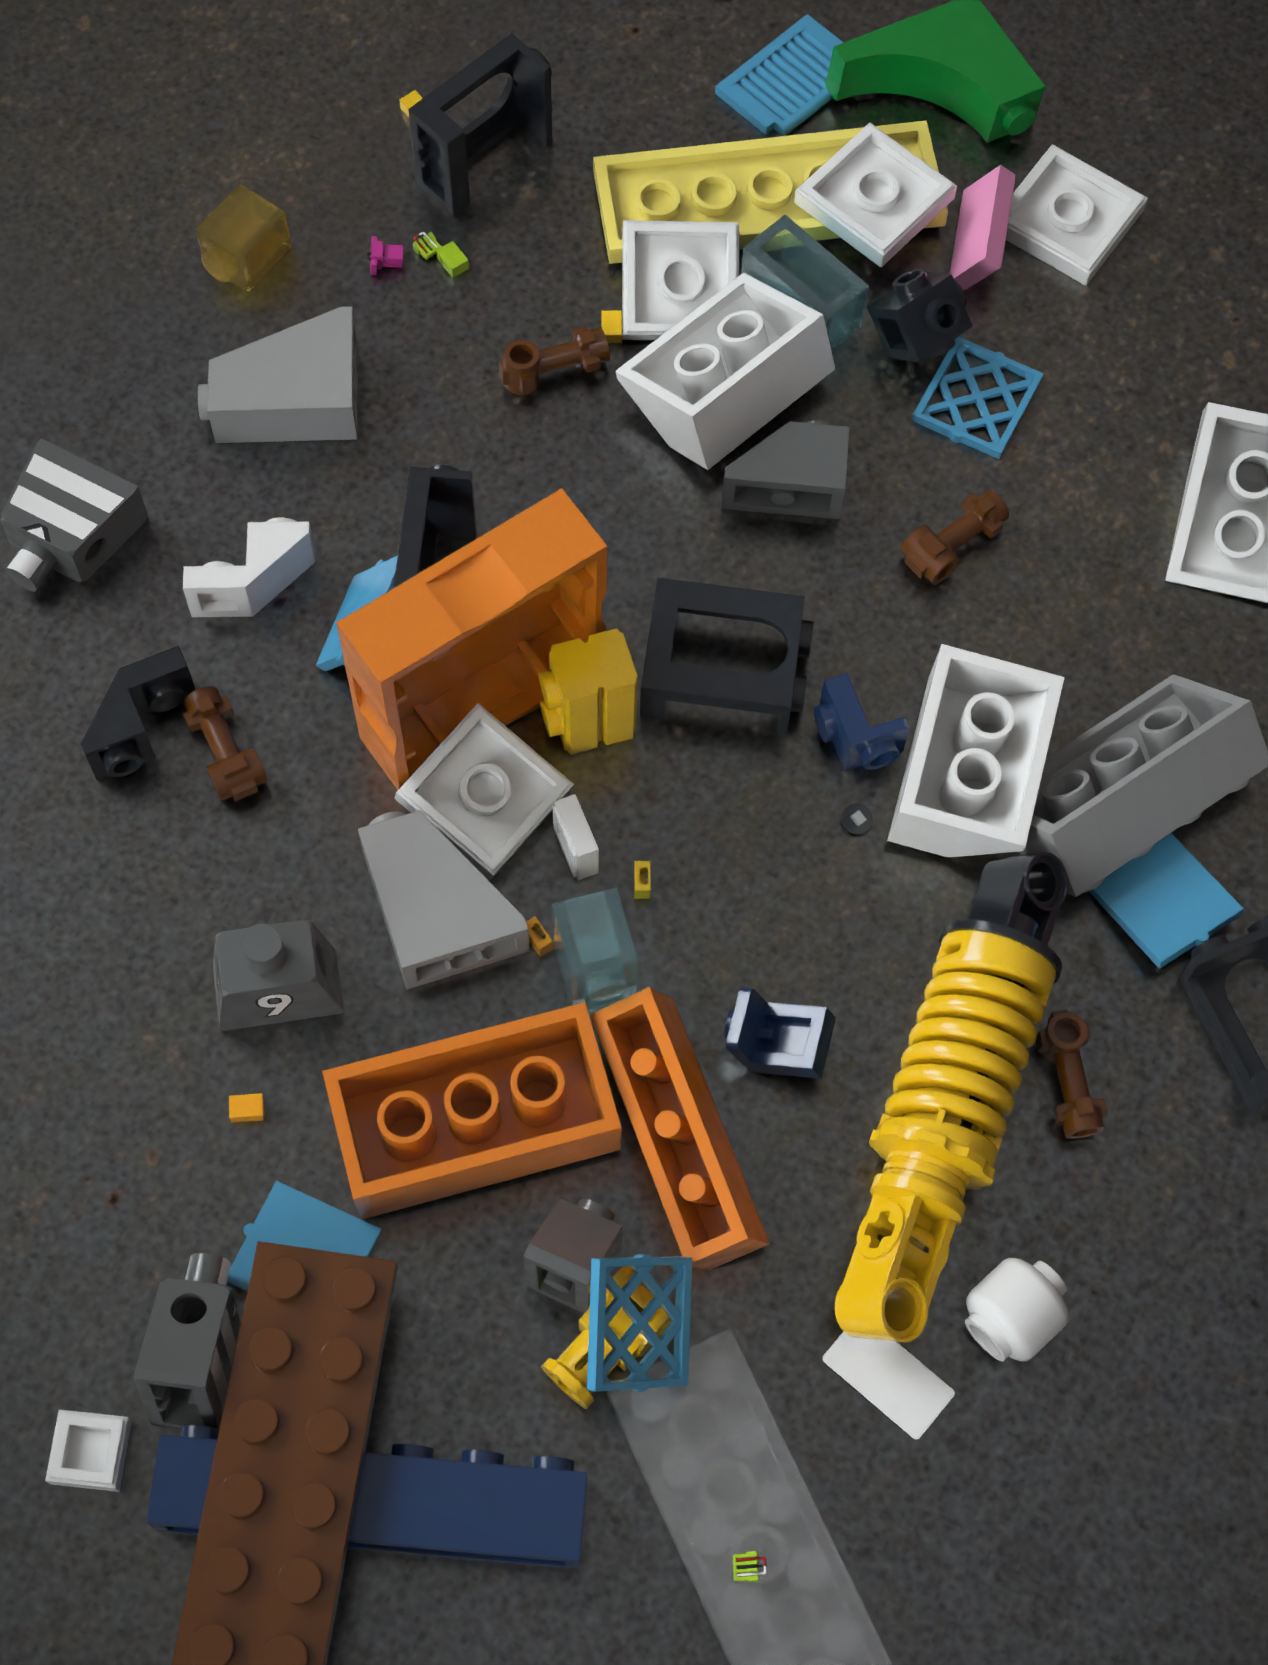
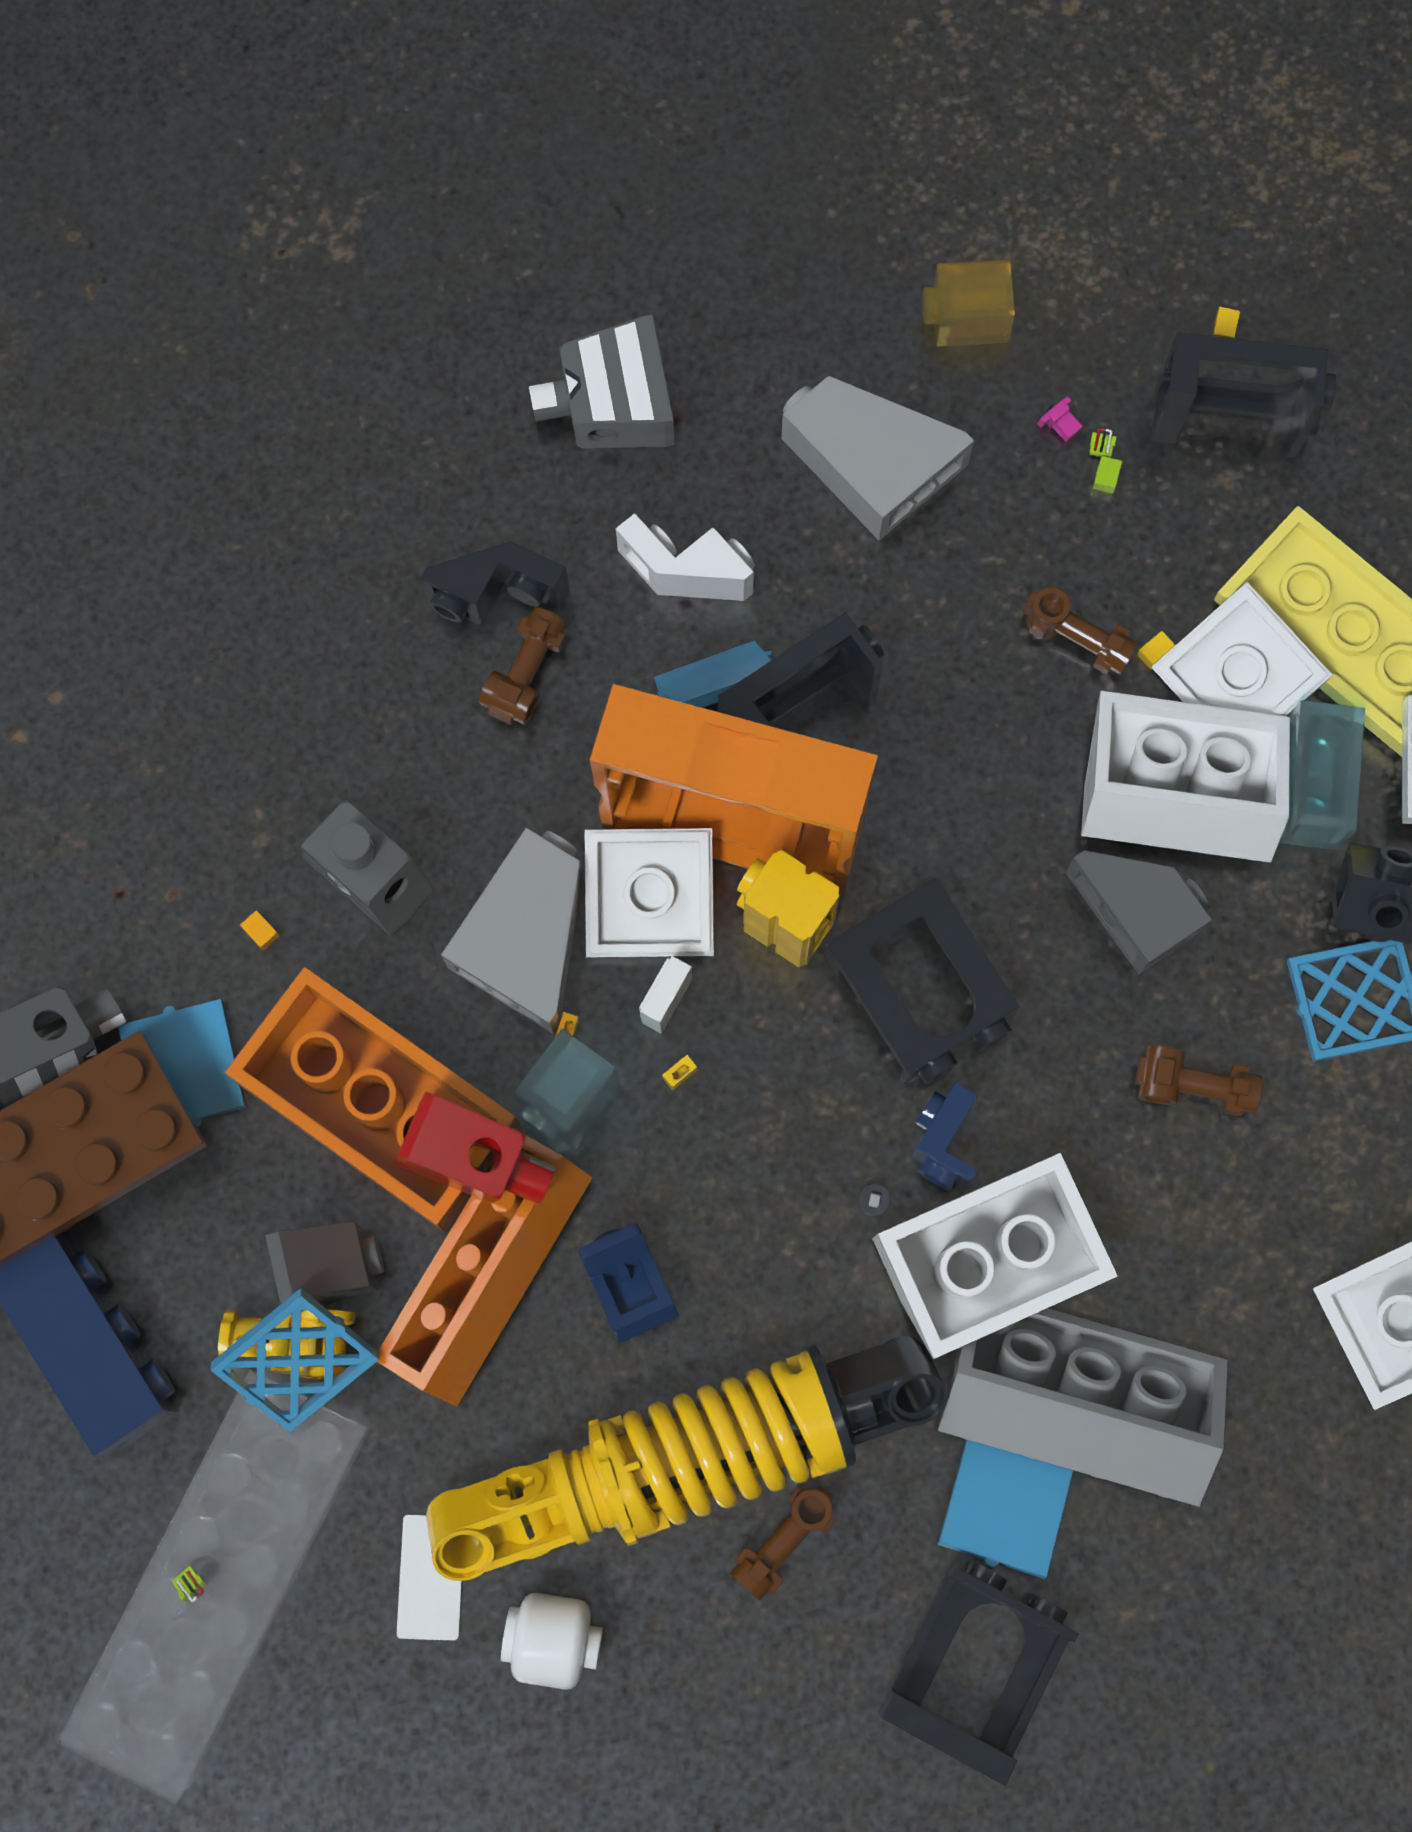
camera: 55 degrees right, 10 degrees up
none -> red torso [394,1091,556,1205]

